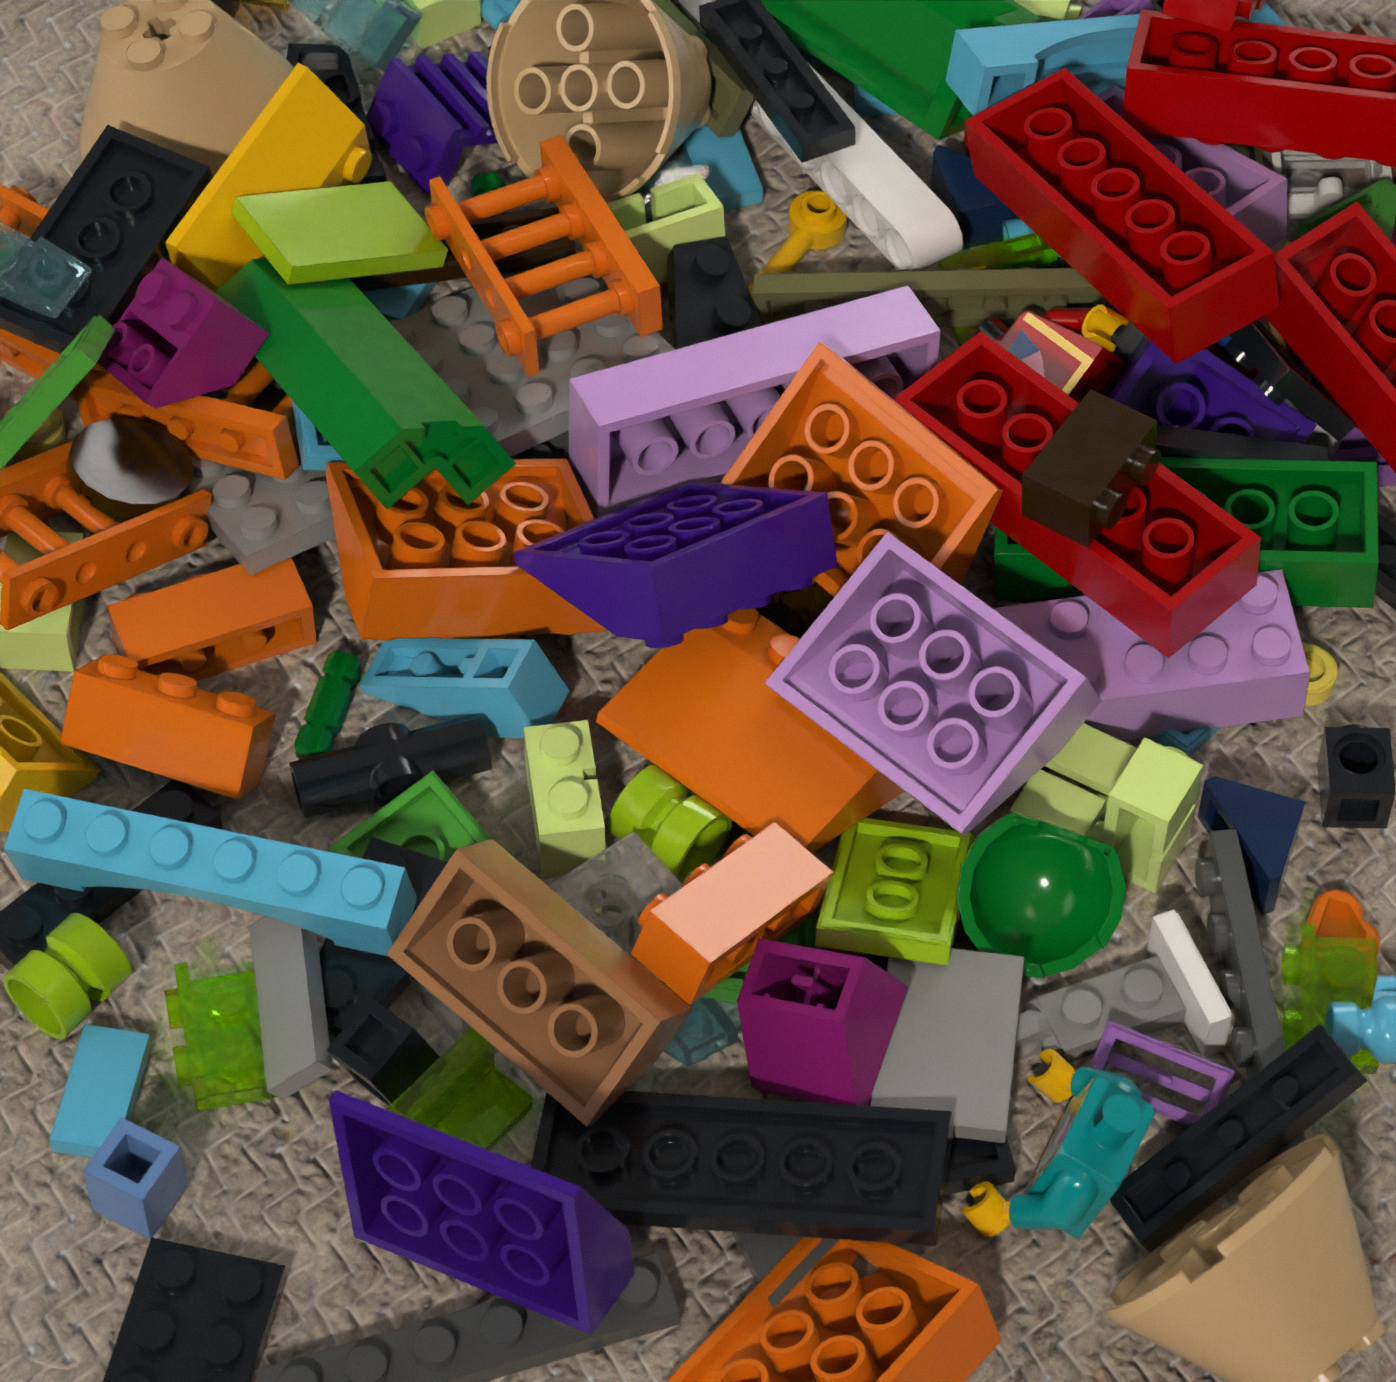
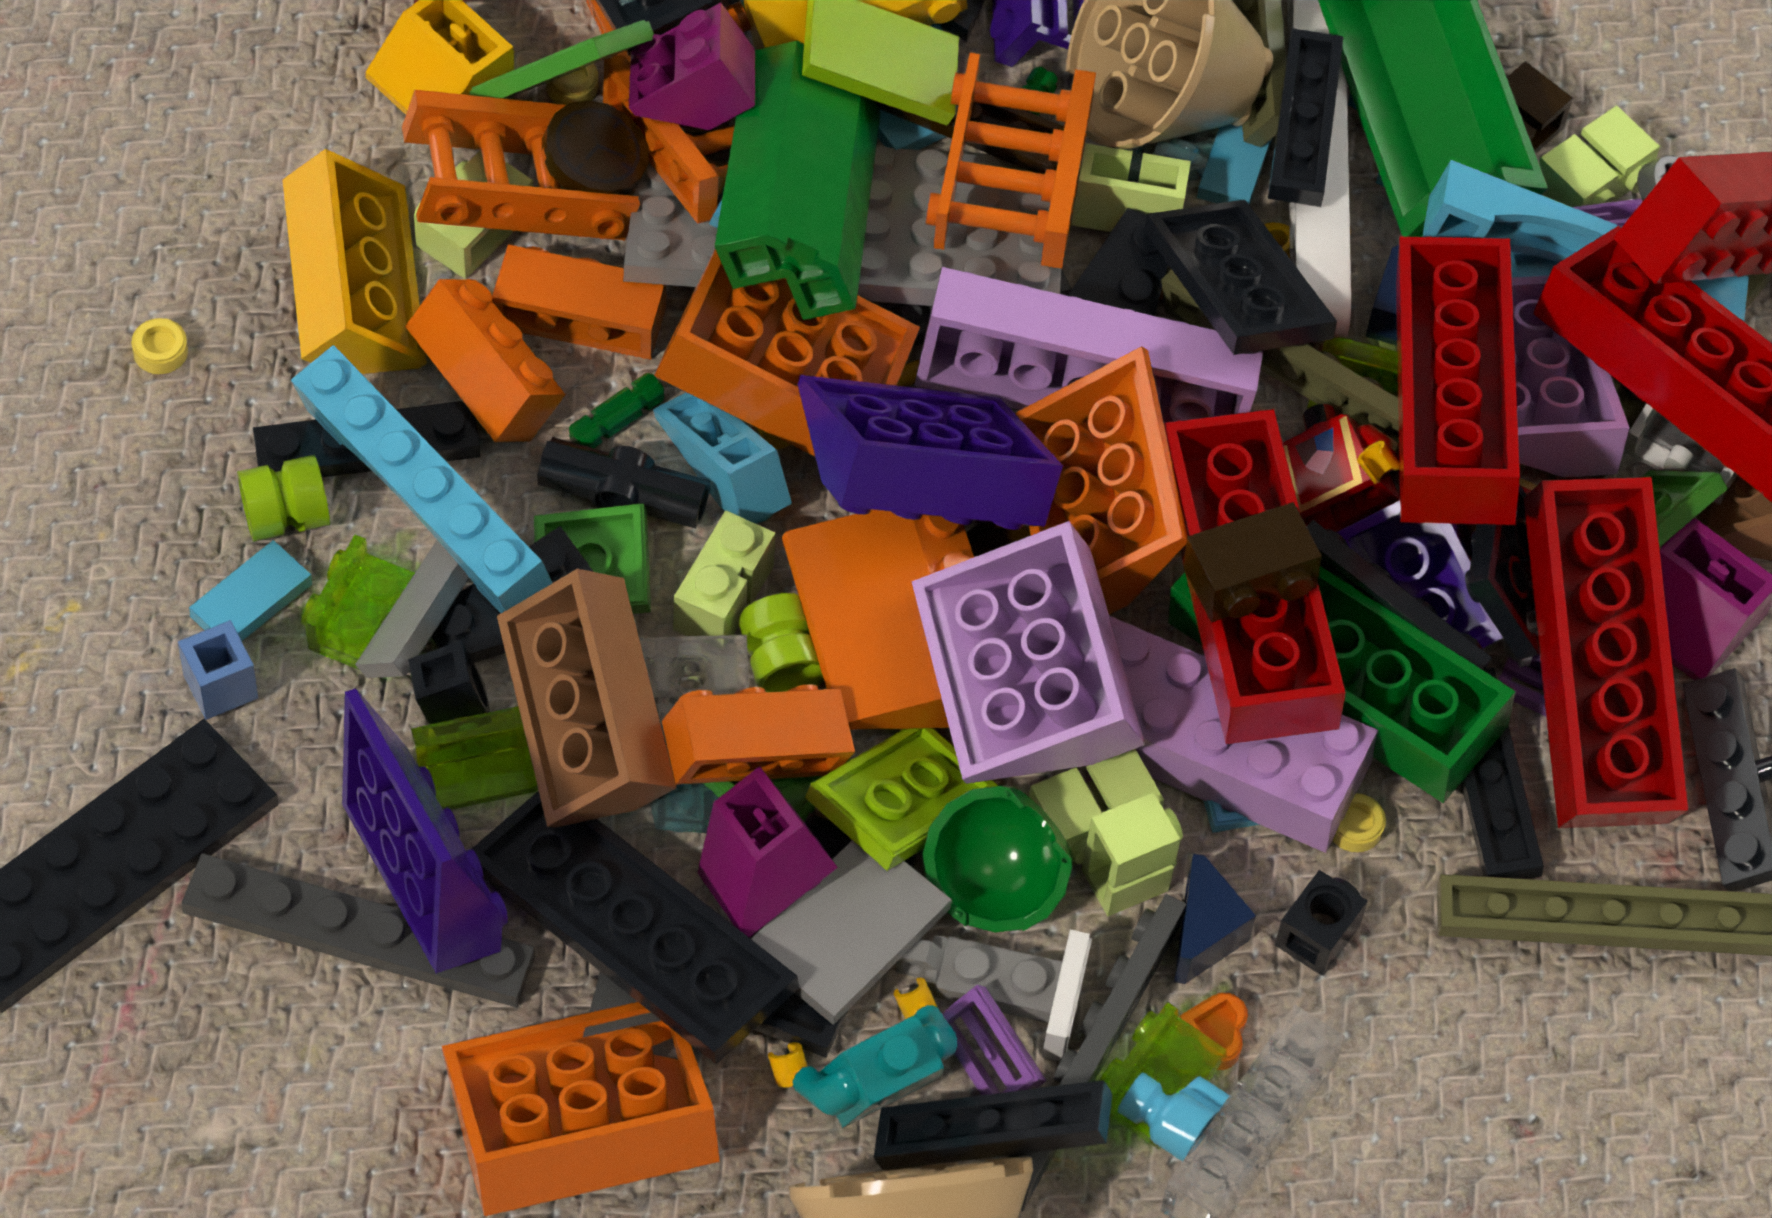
camera: 30 degrees right, 5 degrees up
none -> black plate [1145,199,1337,355]

